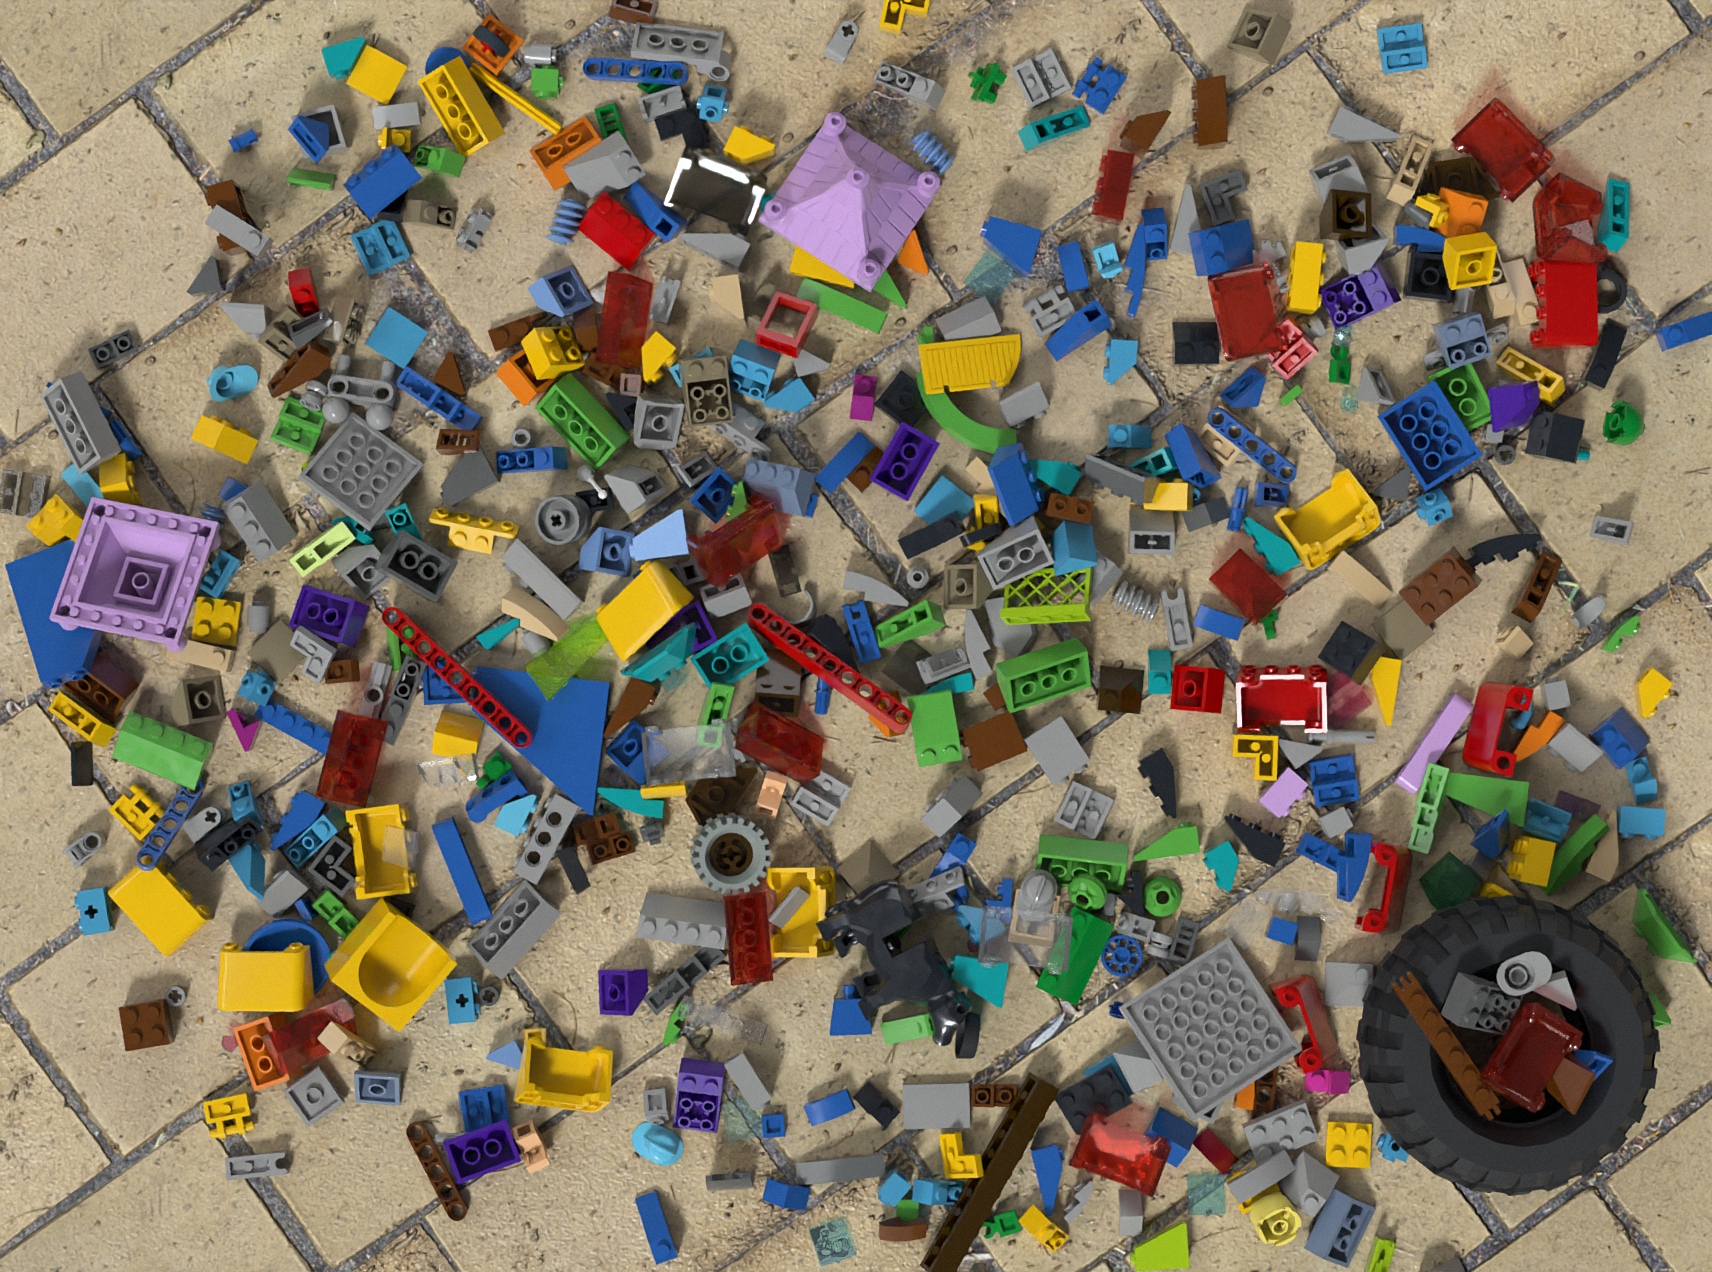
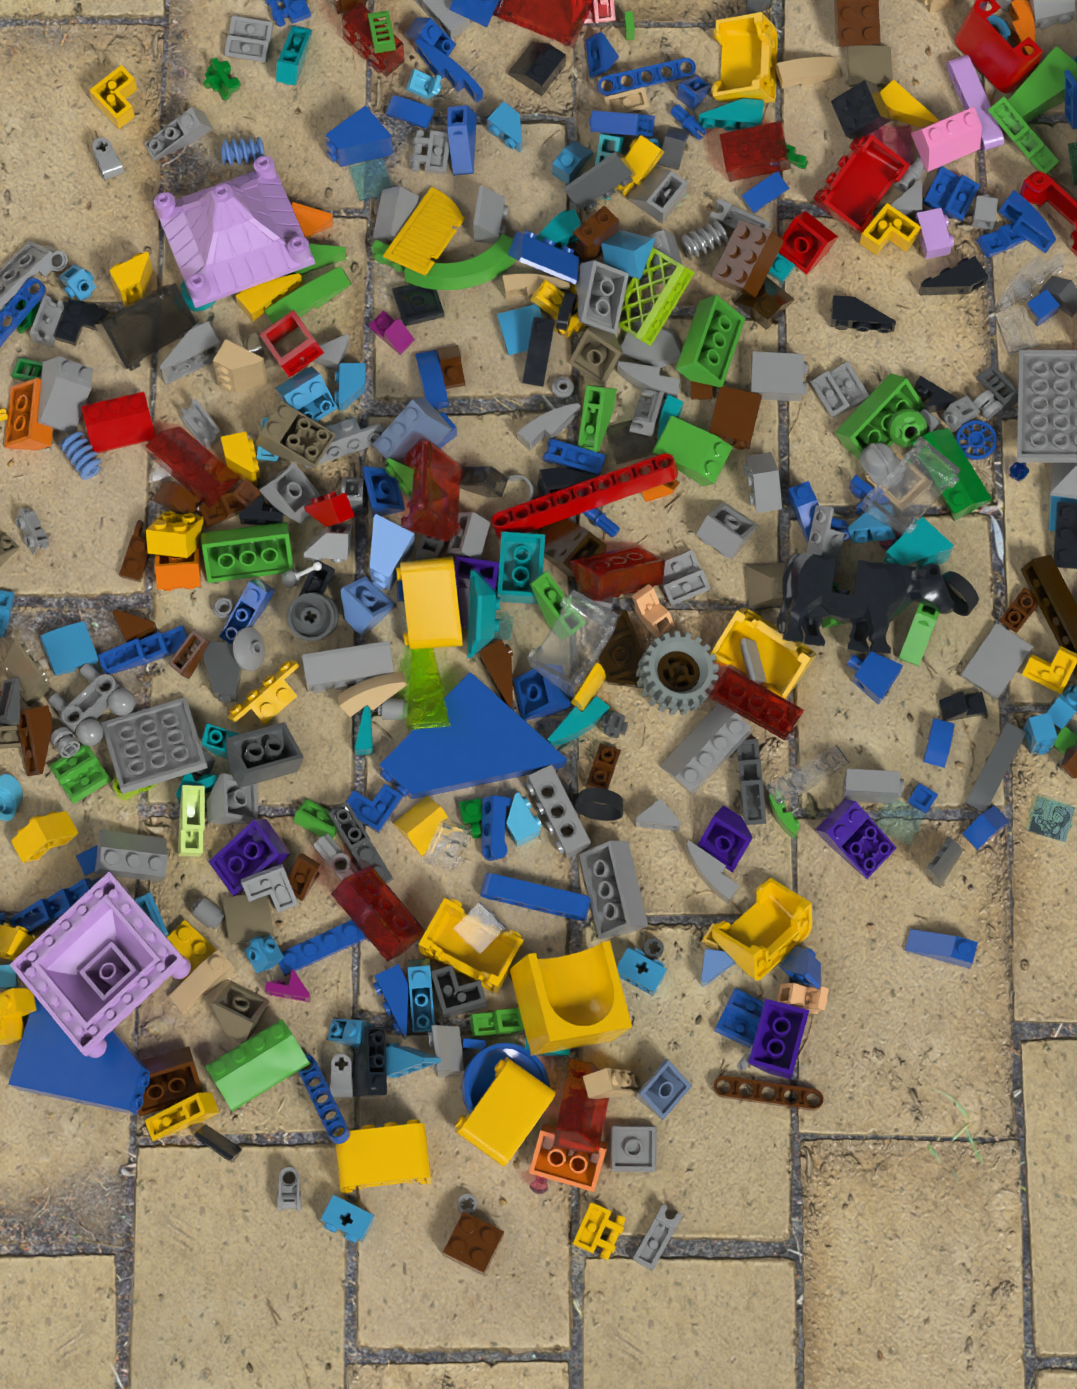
camera: 50 degrees left, 15 degrees down
yellow plate [108,783,165,841] -> none
red beam [382,607,534,748] -> none
medium blue slope [528,265,593,317] -> none
reddish brown slope [570,812,622,846] -> none
blue slope [624,181,688,243] -> none
medium azure piece [632,1122,683,1166] -> none
light grey bracket [643,1088,669,1125] -> none
dark purple slope [869,421,940,501] -> none
bright green slope [1132,822,1200,861] -> none
bright green piece [1142,876,1182,917] -> none
teal slope [1202,840,1239,892] -> none
none -> blue slope [9,878,93,935]
none -> light grey dish [233,627,265,671]
none -> red slope [304,491,355,527]
none -> bright green slope [368,10,396,53]
none -> light grey slope [635,798,681,831]
none -> light grey slope [686,841,739,904]
none -> light grey slope [696,502,758,559]
none -> reddish brown brick [711,220,784,298]
none -> blue slope [780,946,821,989]
none -> bright pink slope [911,107,982,172]

